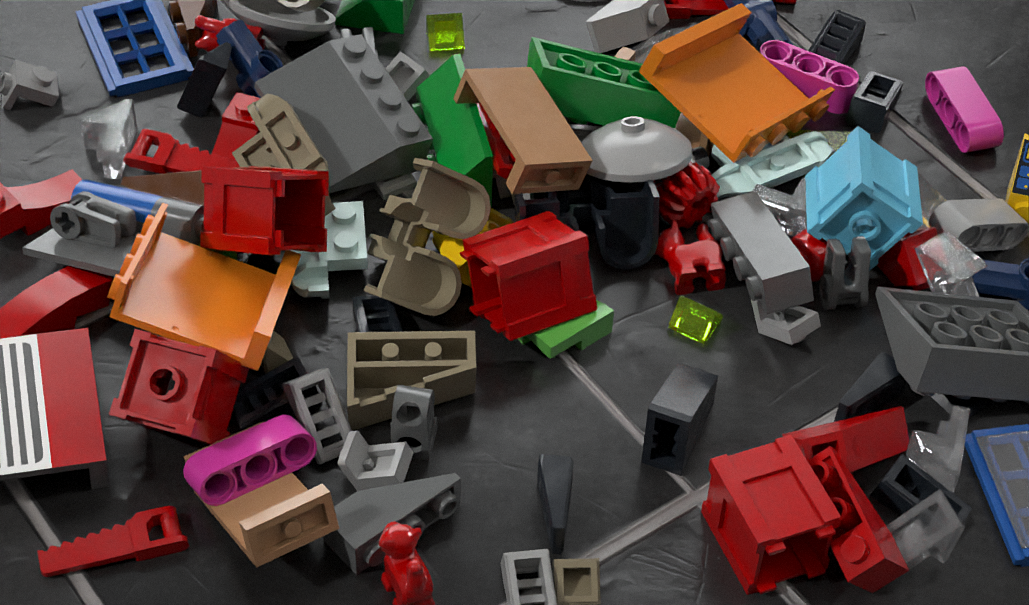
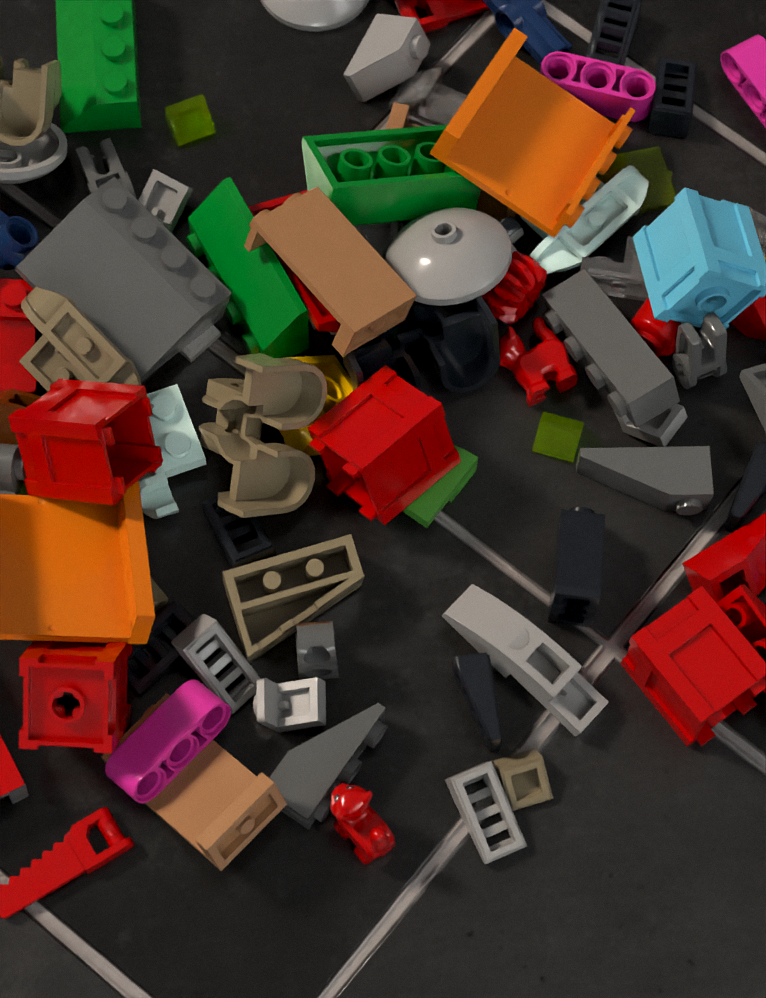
camera: 15 degrees left, 20 degrees up
none -> light grey slope [442,584,608,737]
none -> dark grey slope [576,446,714,515]

